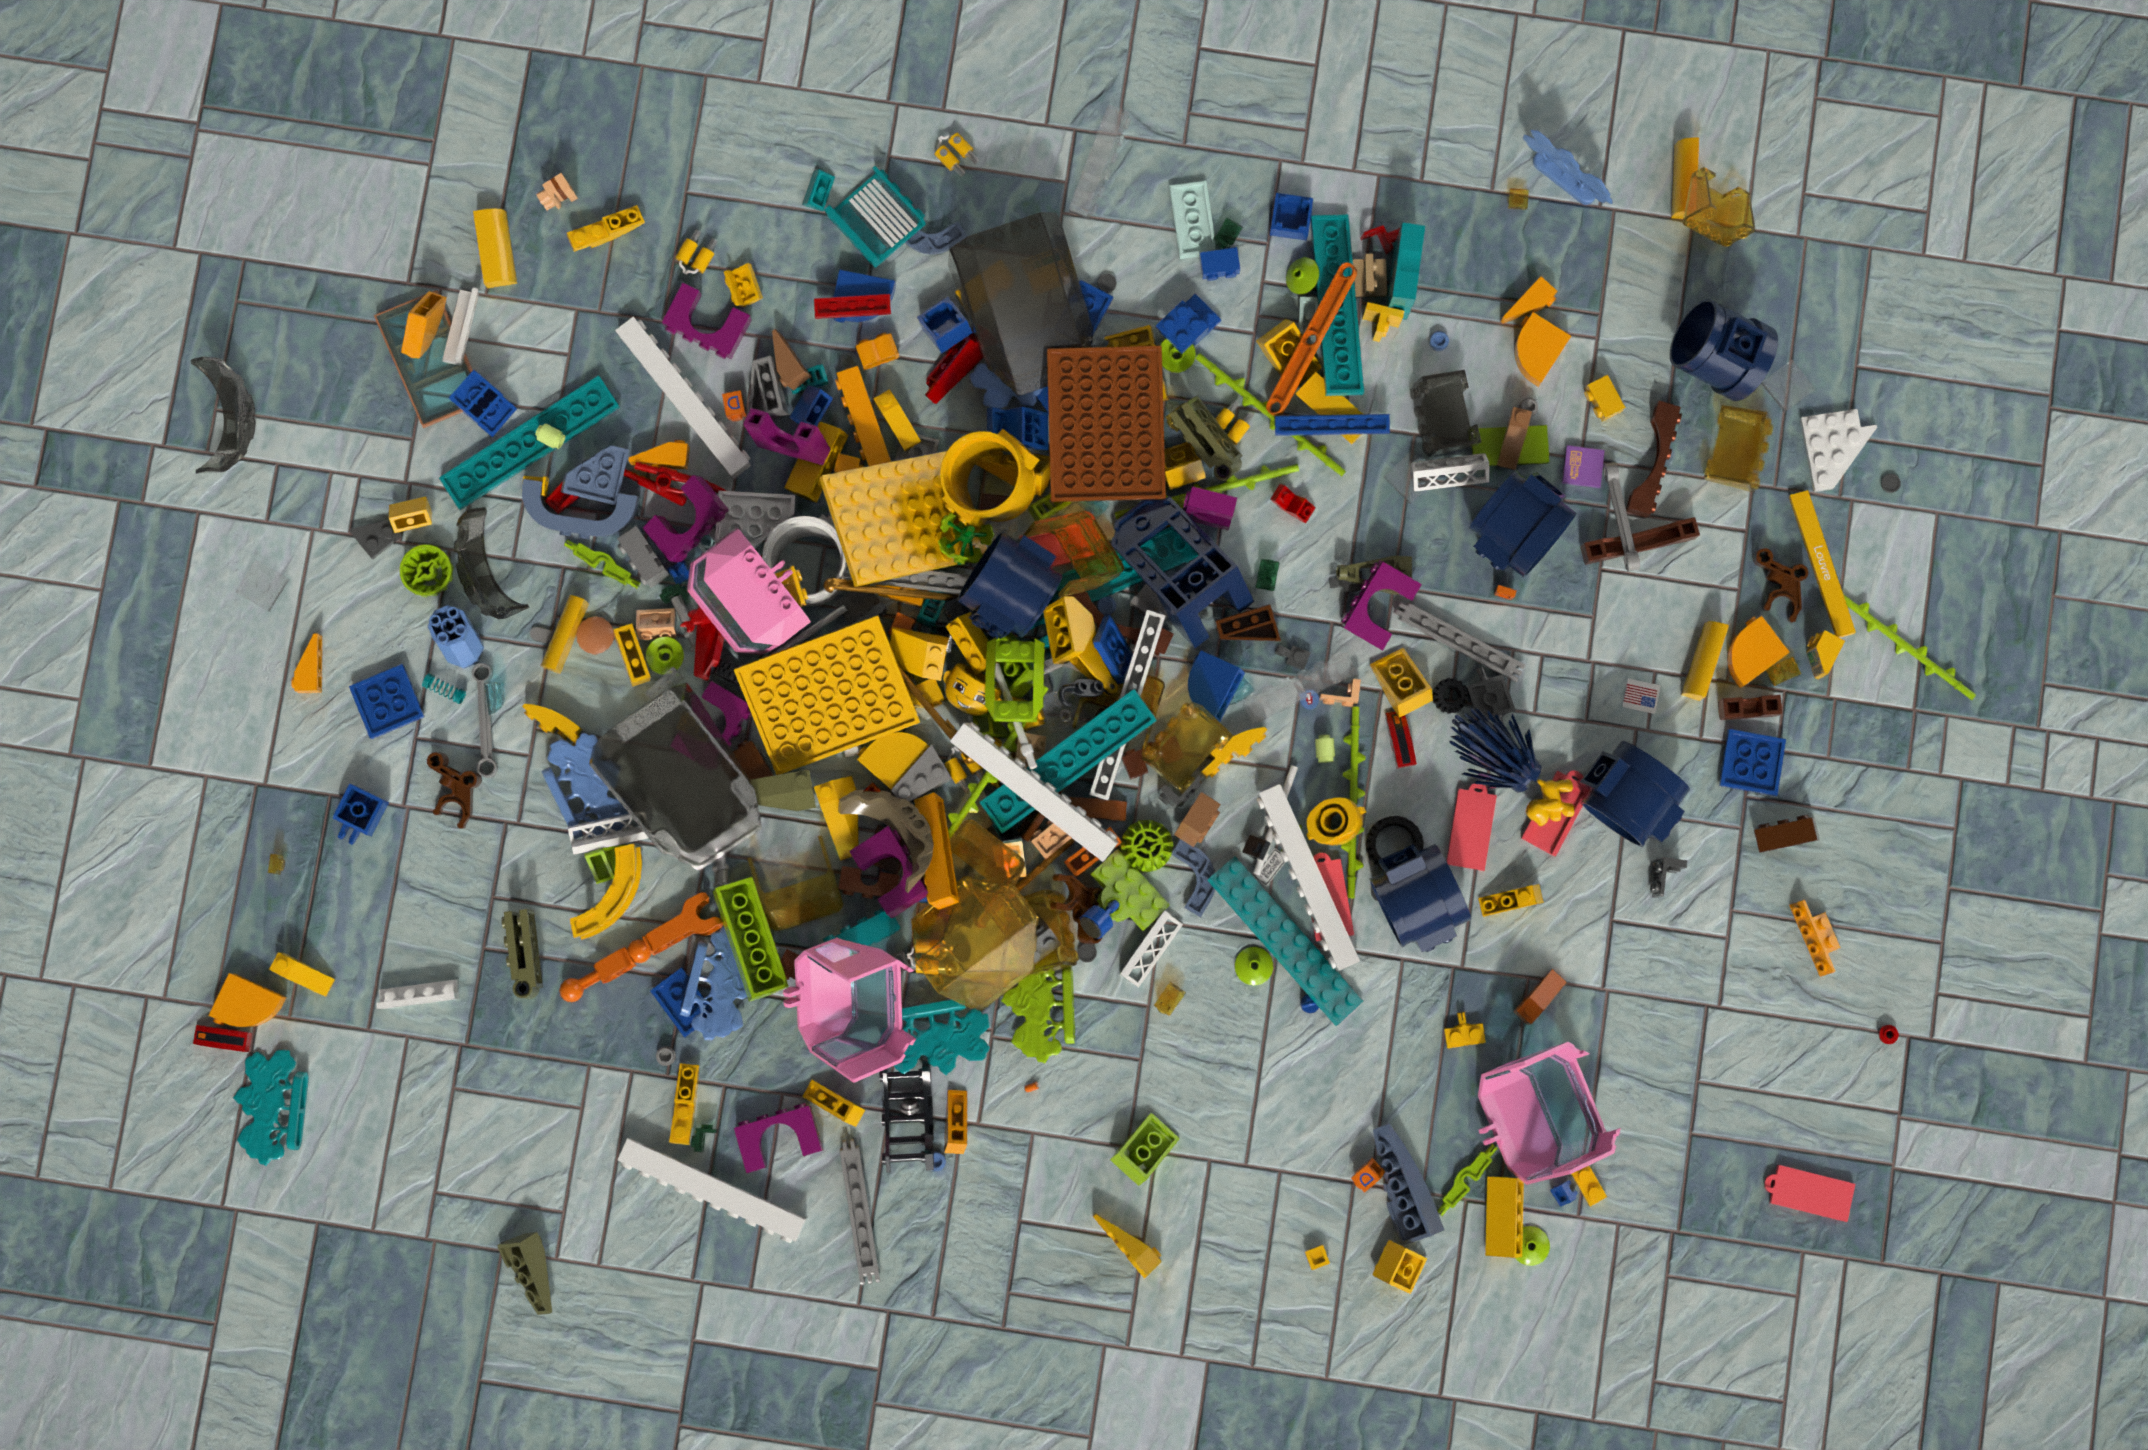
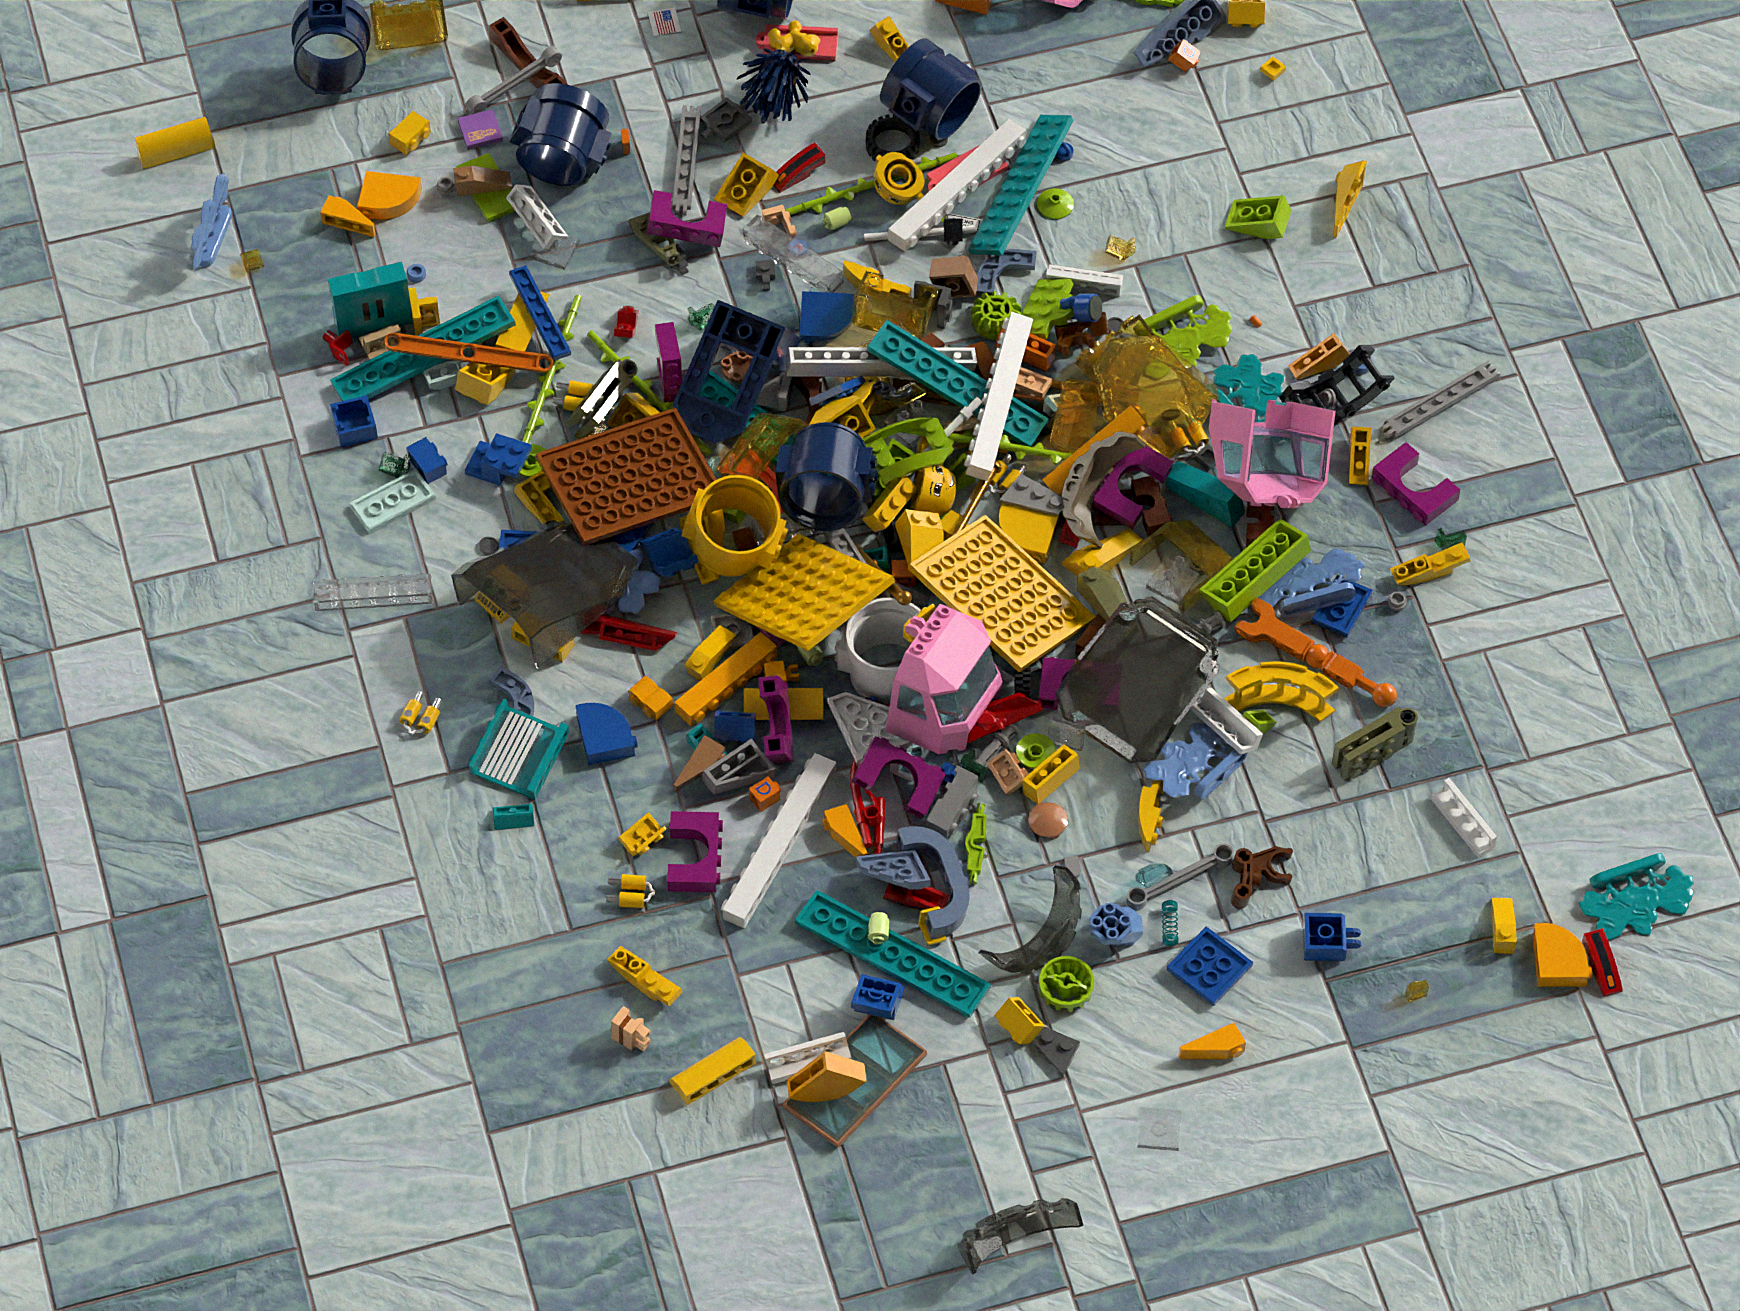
camera: 115 degrees left, 25 degrees down
olive wedge [497,1232,552,1315] -> none
yellow brick [540,595,589,674] -> none
white brick [618,1138,806,1243] -> none
red plate [814,294,891,319] -> none
blue container [917,296,973,354] -> none
lime plant [938,512,994,565] -> none
black brick [944,598,972,621] -> none
reddish brown wedge [1213,604,1281,641] -> none
lime dish [1286,257,1319,295] -> none
clear smoke windscreen [1410,369,1482,457] -> none
black tyre [1432,678,1468,714] -> none
yellow plate [1444,1012,1486,1048] -> none
coral piece [1446,783,1497,871] -> none
copper arch [1626,401,1682,518] -> none
clear yellow windscreen [1683,167,1756,247] -> none

